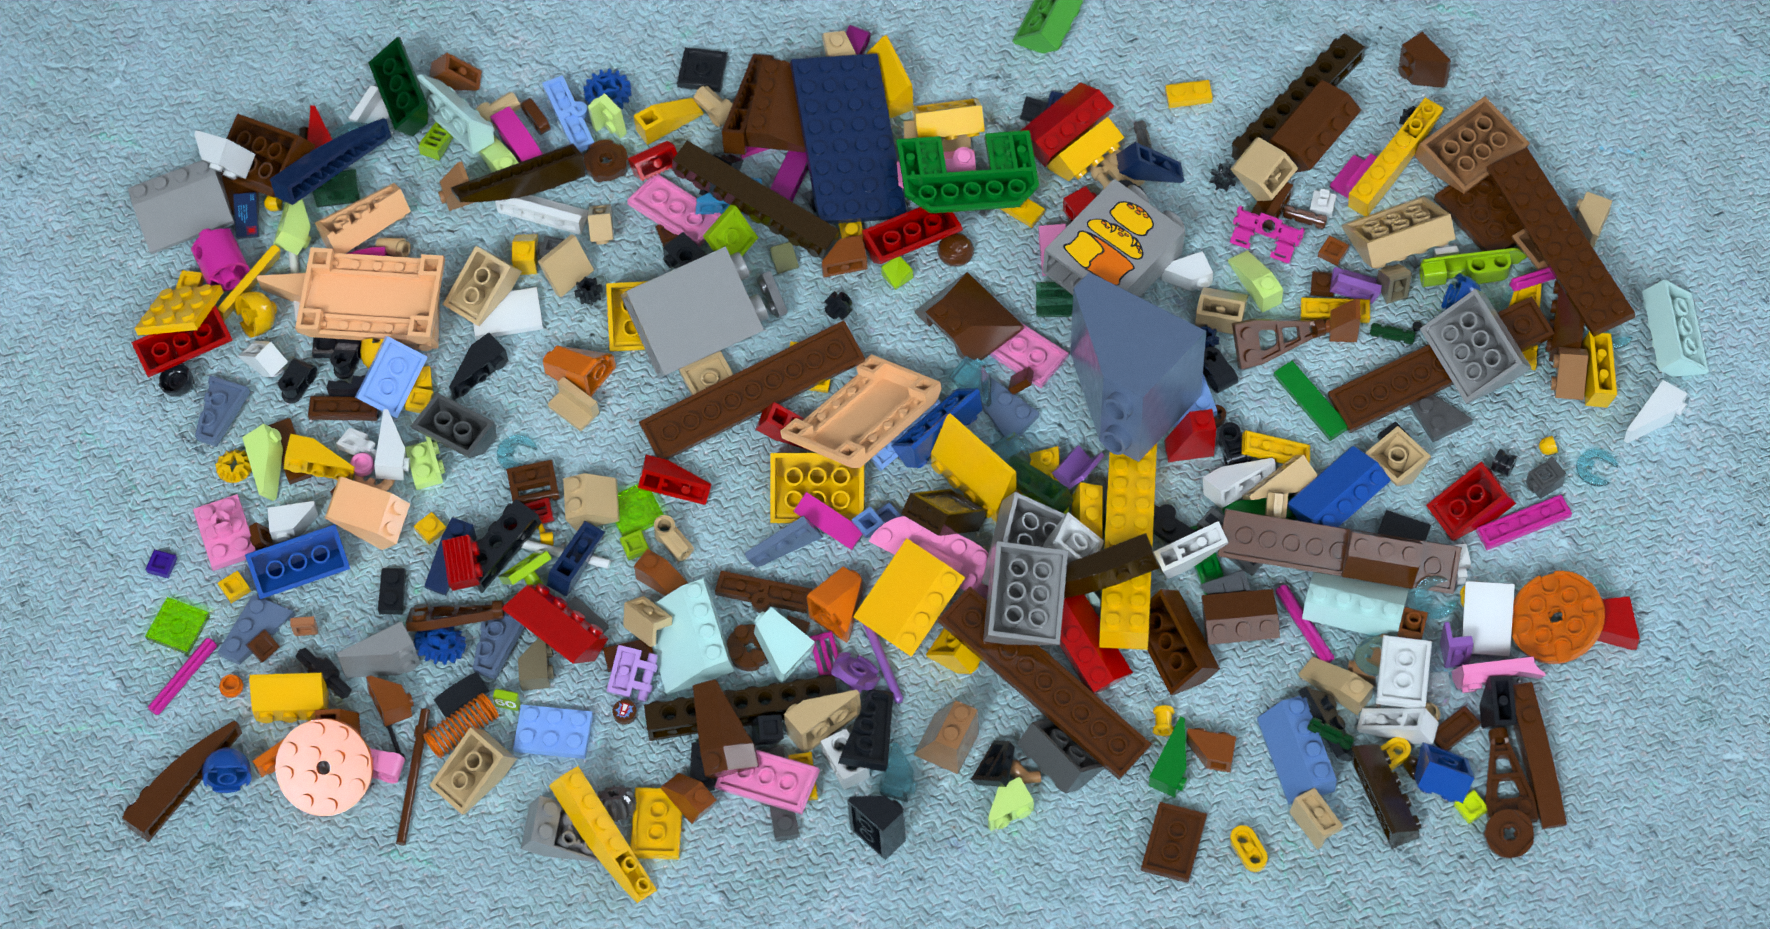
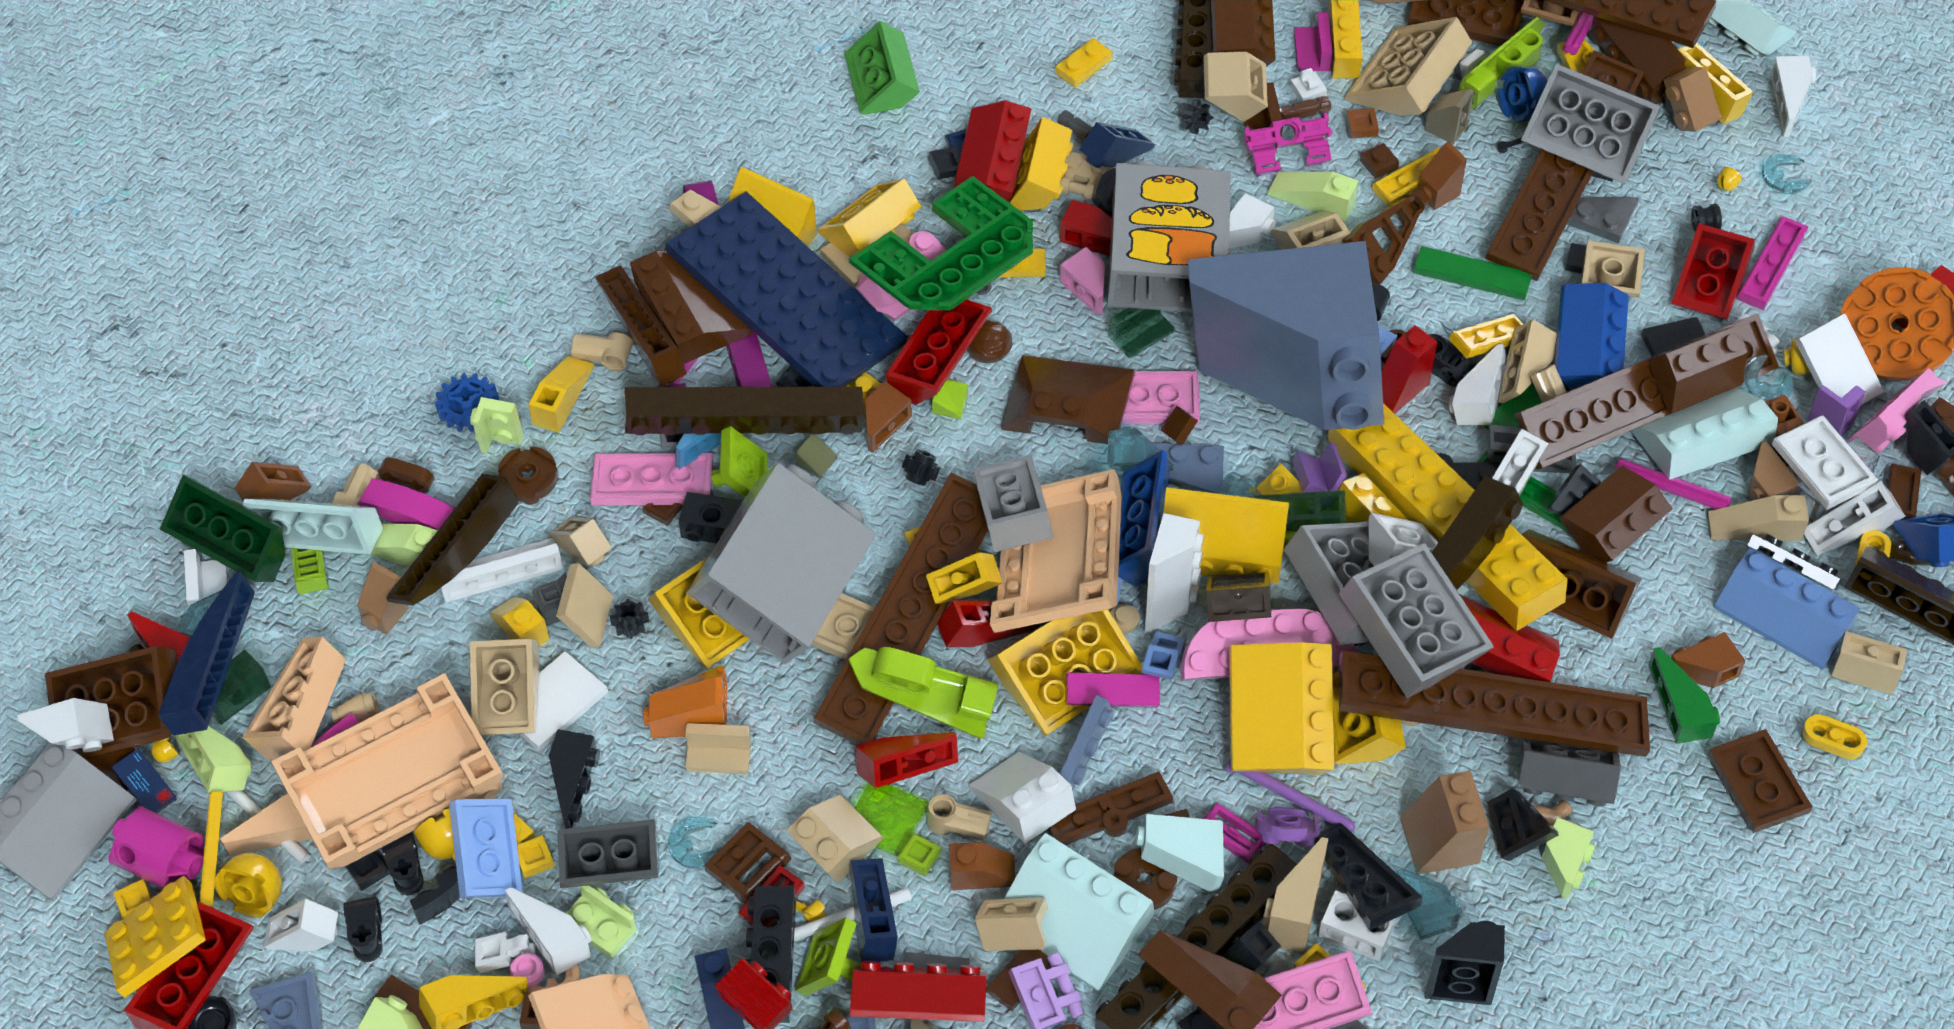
camera: 40 degrees left, 5 degrees down
reddish brown tile [308,396,379,421] -> none
yellow plate [414,512,446,545] -> none
light blue hinge [542,75,594,152] -> none
red brick [628,140,677,181] -> none
black tile [677,47,728,92] -> none
flat silver wing [756,271,788,318] -> none
orange slope [807,566,863,643] -> none
yellow bush [1153,705,1174,736] -> none
dark green axle [1307,717,1355,749] -> none
medium lavender panel [1330,267,1382,304] -> none
clear light blue head [1354,636,1383,676] -> none
dark green axle [1370,323,1415,345] -> none
dark grey window [1526,456,1566,499] -> none
none -> lime panel [848,647,998,739]
none -> yellow slope [926,552,1003,604]
none -> white slope [969,752,1076,844]
none -> light grey slope [973,455,1053,552]
none -> tan plate [1110,604,1140,634]
none -> white slope [1145,513,1204,632]

